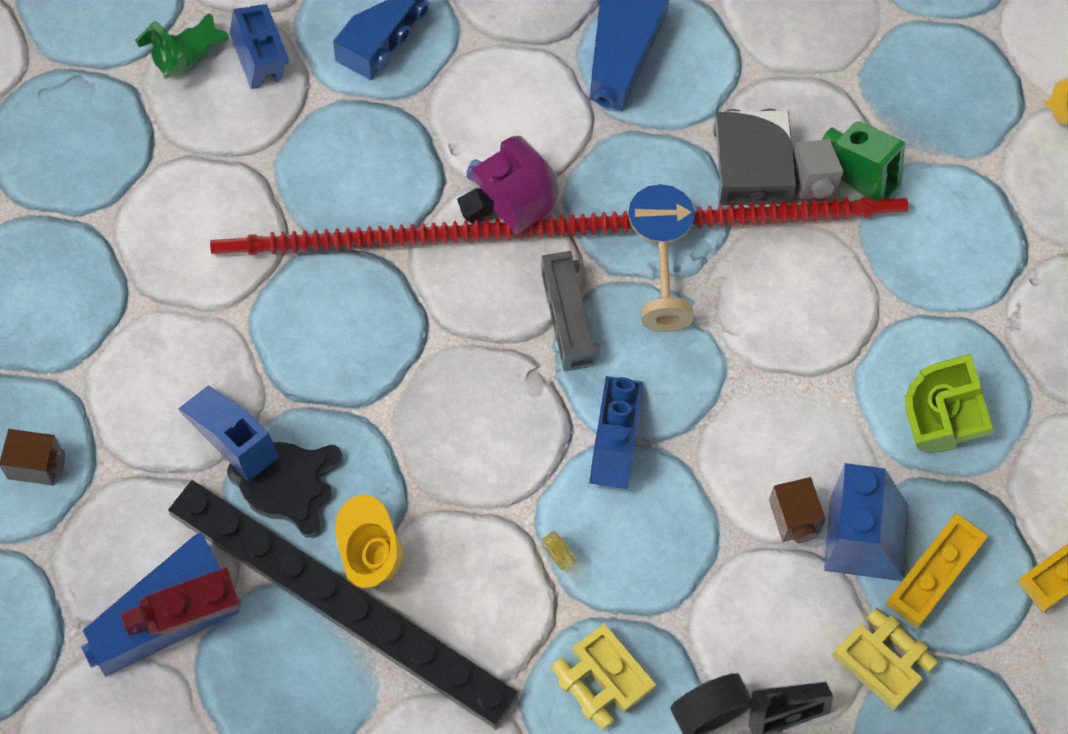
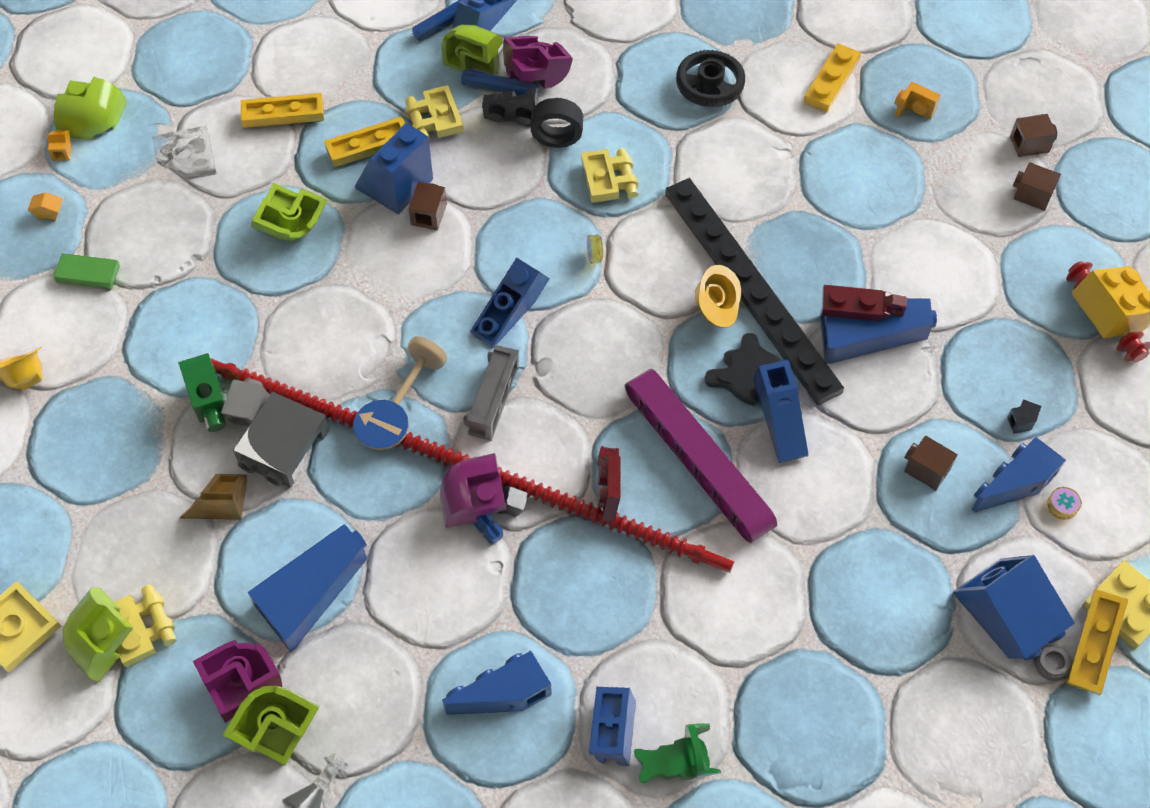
camera: 150 degrees left, 5 degrees down
none -> pearl gold slope [180,474,247,520]
none -> dark red hinge [597,446,621,521]
none -> magenta beam [624,368,778,543]

